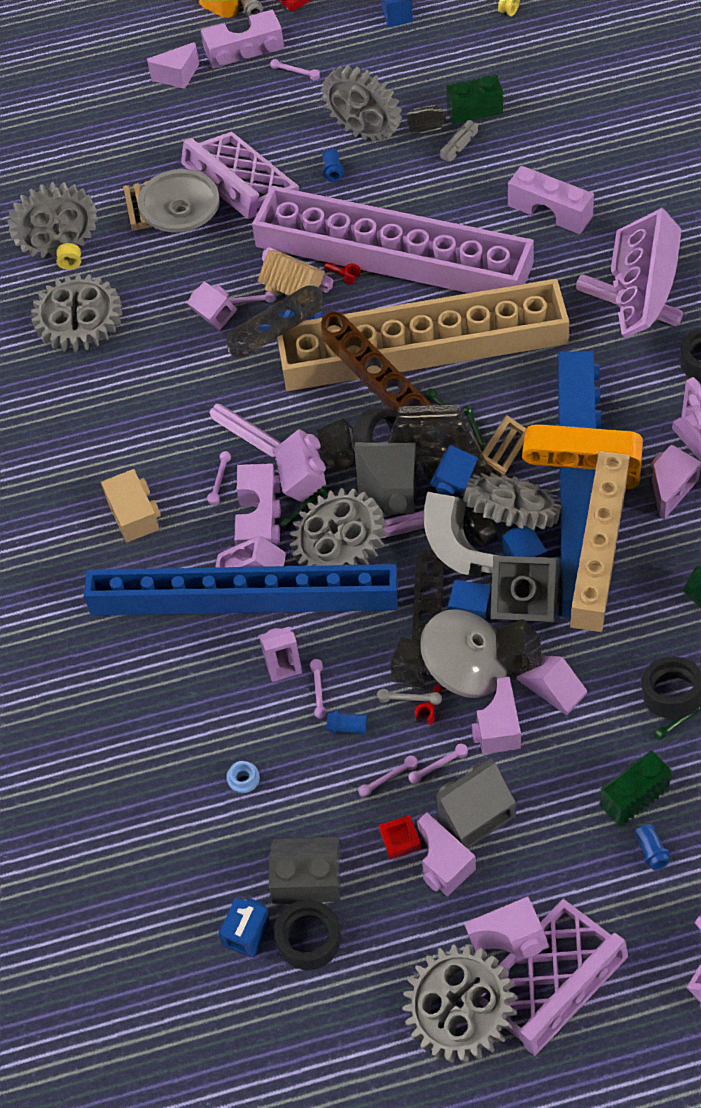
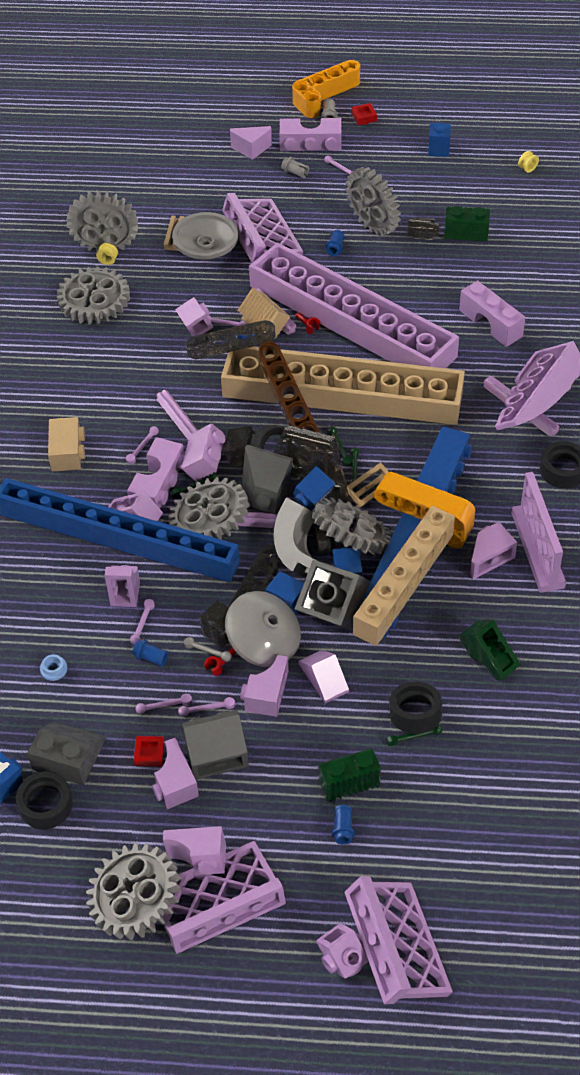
camera: 15 degrees right, 5 degrees down
light grey axle [440,120,478,162] -> none
clear smoke brick [496,619,542,677] -> none
none -> light grey pin [281,157,309,179]

